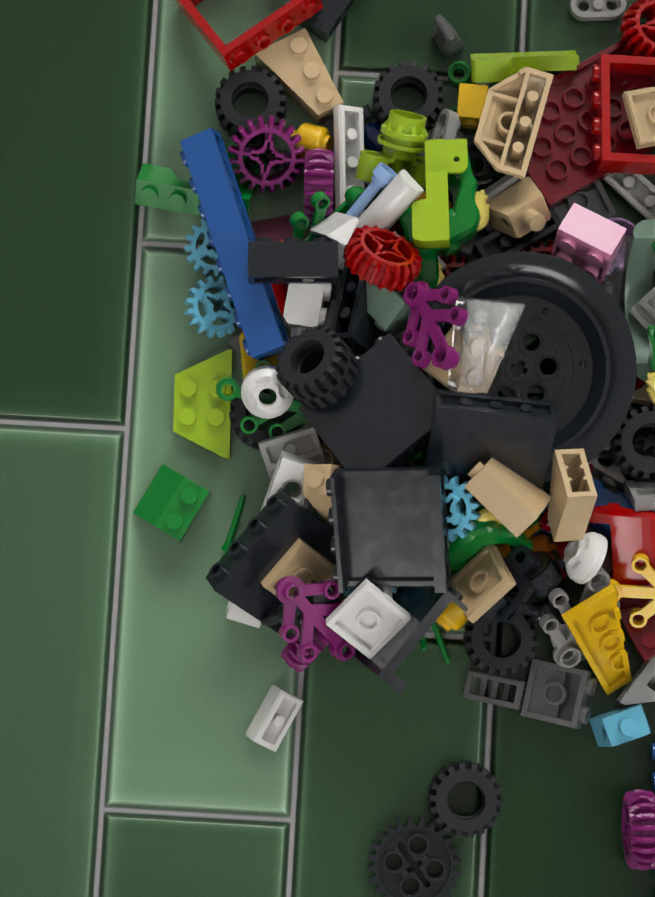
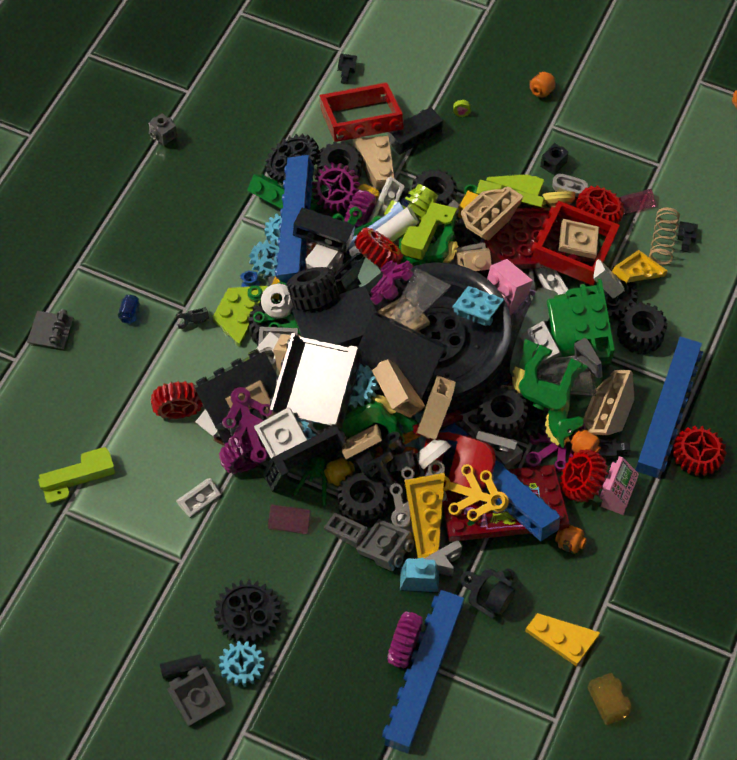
camera: 20 degrees right, 25 degrees down
green slope [133,464,212,542] -> none
white slope [310,212,359,246] -> none
black tyre [428,761,503,838] -> none
dark grey slope [432,14,464,58] -> none
none -> lime piece [38,447,115,504]
none -> clear blue brick [117,294,140,324]
none -> red gear [151,381,203,420]
none -> black plate [175,307,209,329]
none -> blue plate [240,271,260,287]
none -> black gear [265,133,320,185]
none -> clear pink slope [268,505,310,534]
none -> medium azure hinge [452,286,504,326]
none -> lime slope [486,174,544,196]
none -> light yellow piece [543,191,576,207]

